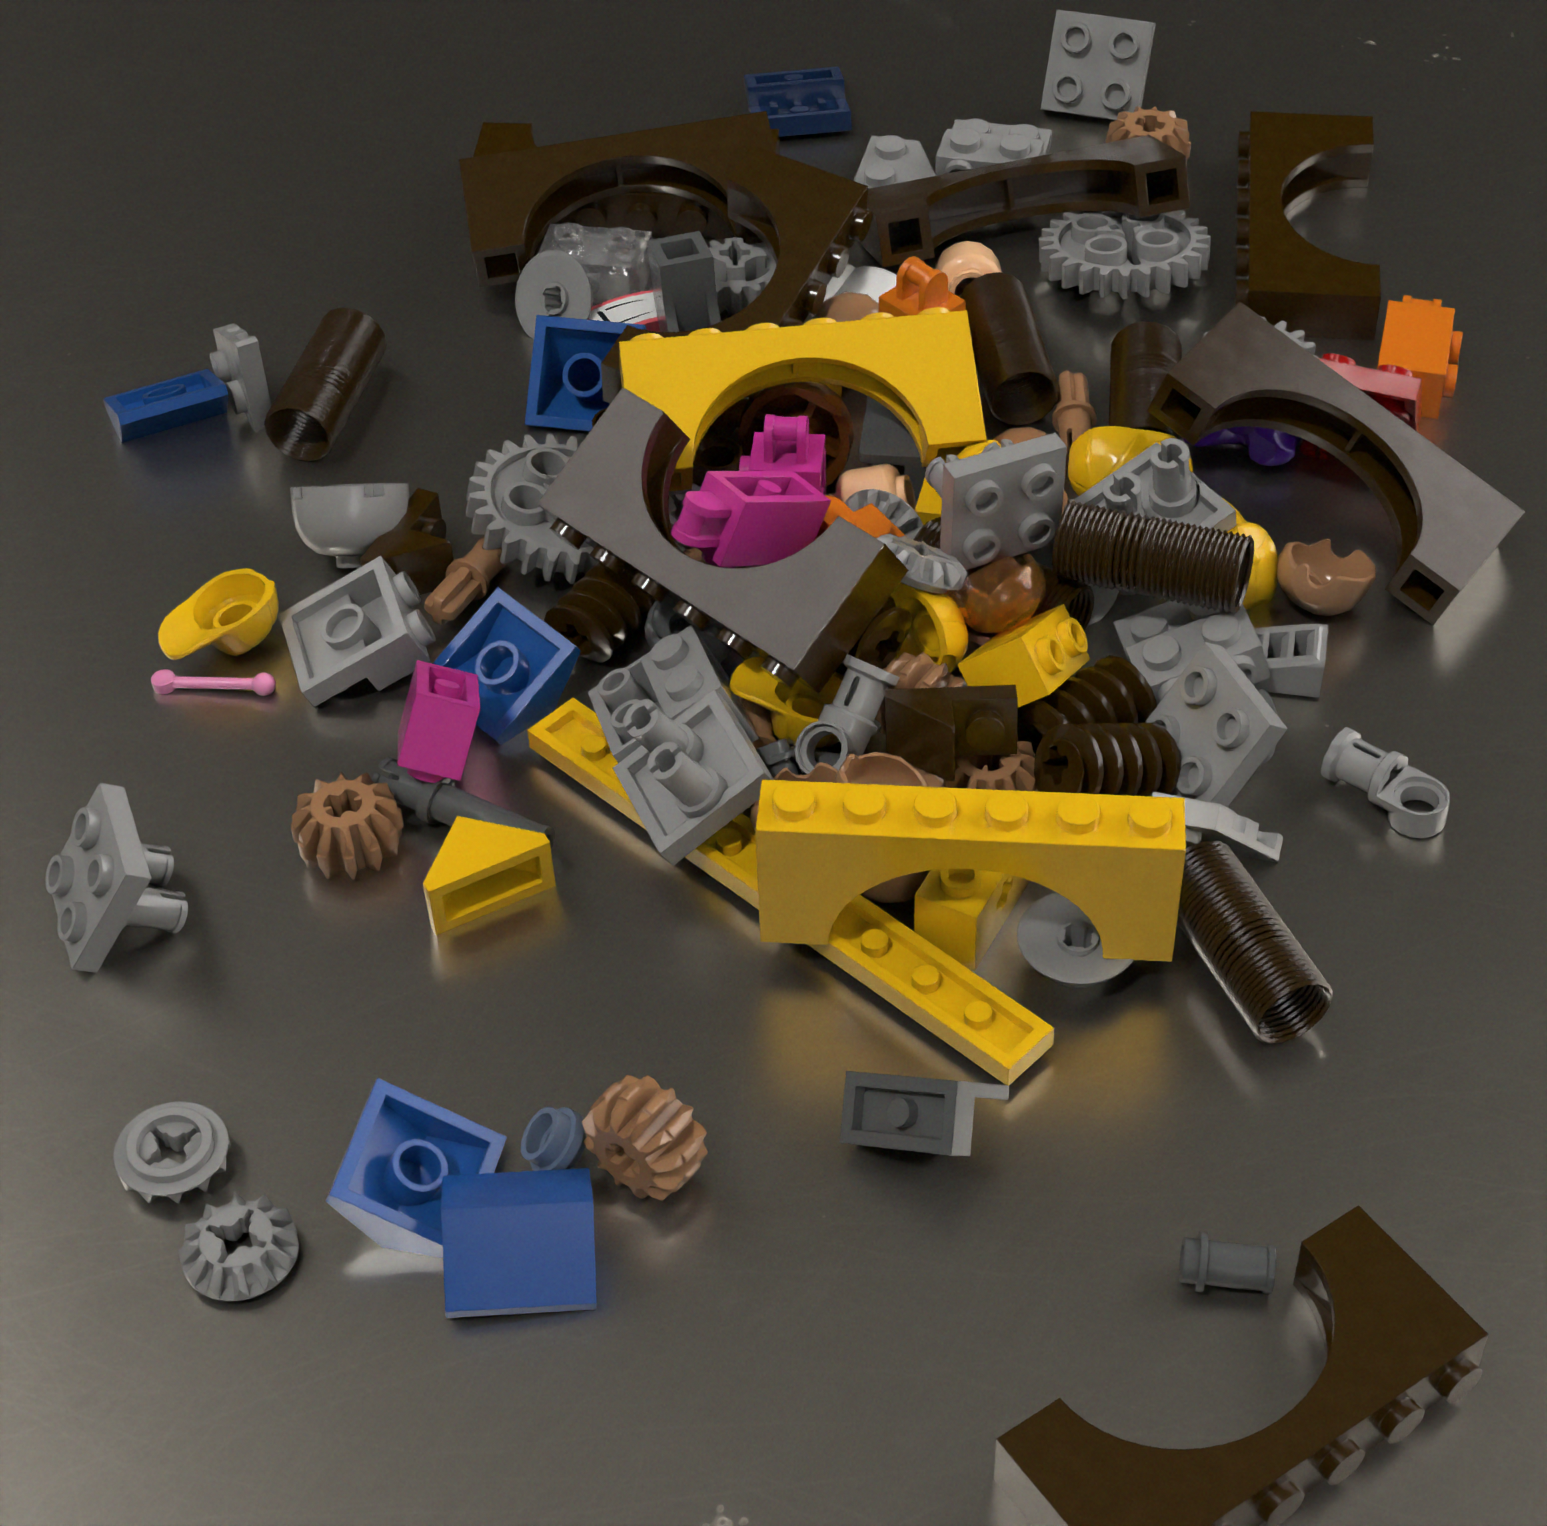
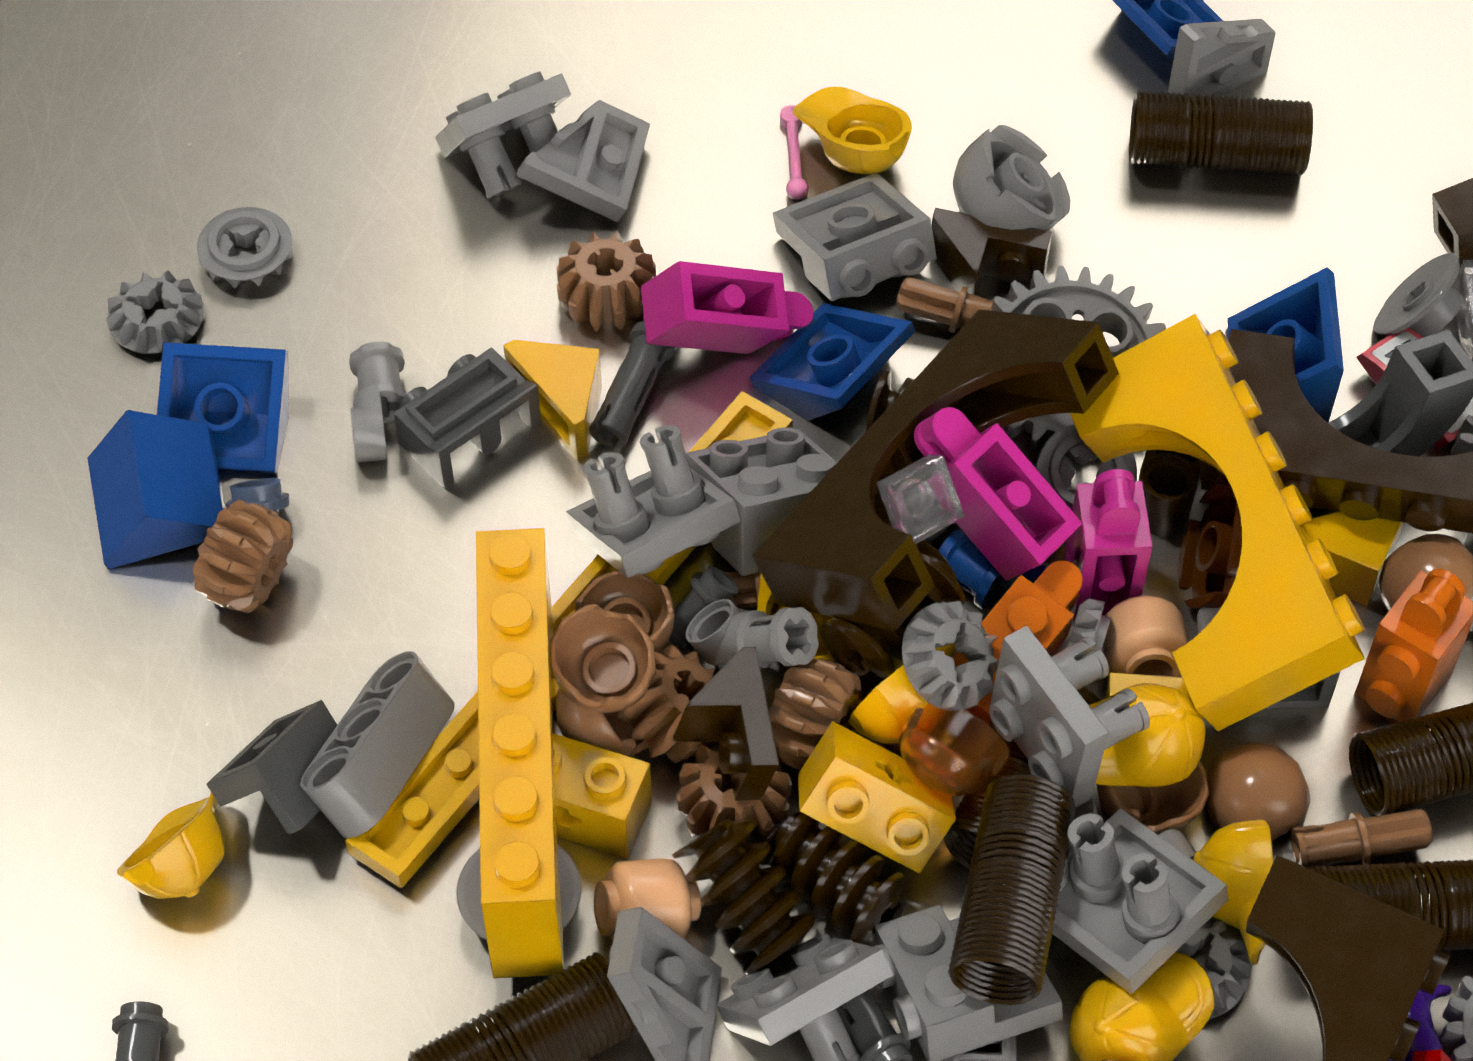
camera: 80 degrees right, 10 degrees up
none -> yellow piece [117,793,224,899]
none -> light grey beam [300,651,455,838]
none -> light grey connector [349,342,407,463]
none -> dark grey window [394,347,541,489]
none -> light grey wing [516,100,650,222]
none -> clear plate [877,454,965,544]

